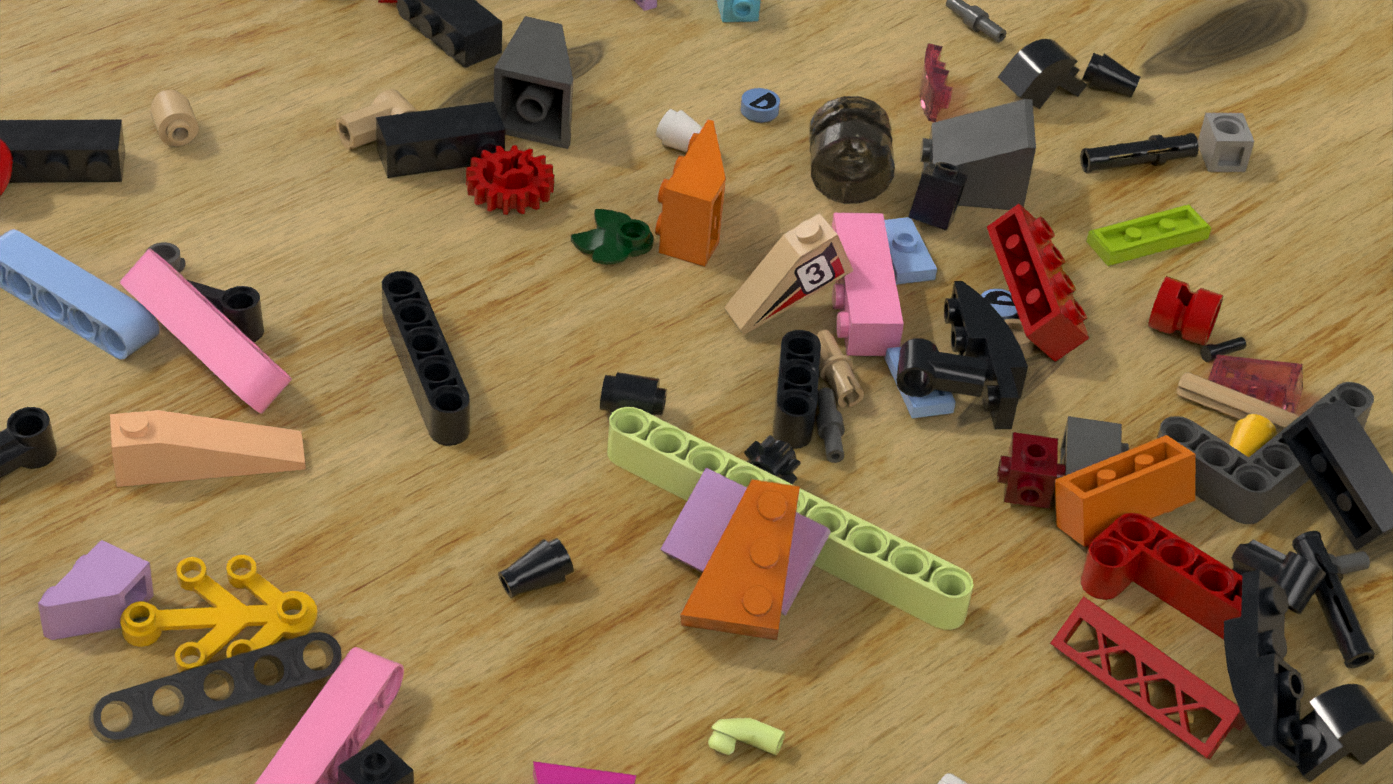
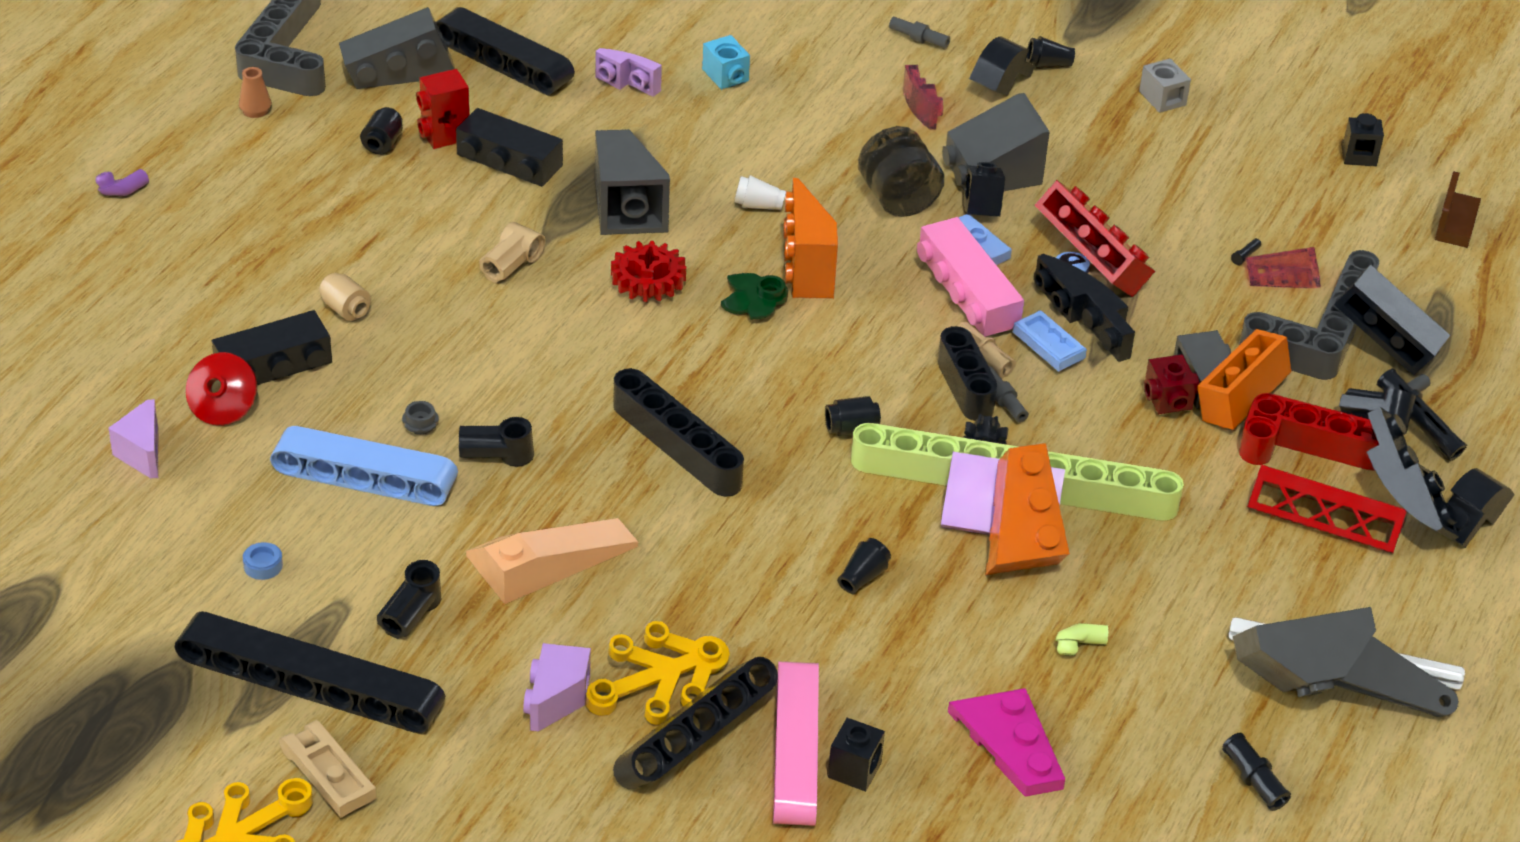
camera: 20 degrees left, 0 degrees up
bright pink beam [120,248,292,414] -> none
black brick [376,101,506,178] -> none
tan slope [724,213,853,336] -> none
medium blue tile [741,88,780,122] -> none
black piece [896,338,987,397] -> none
black pin [1080,133,1199,173] -> none
lime tile [1086,204,1211,266] -> none
red wheel [1148,276,1224,346] -> none
tan axle [1177,372,1300,435] -> none
yellow cone [1229,414,1277,457] -> none

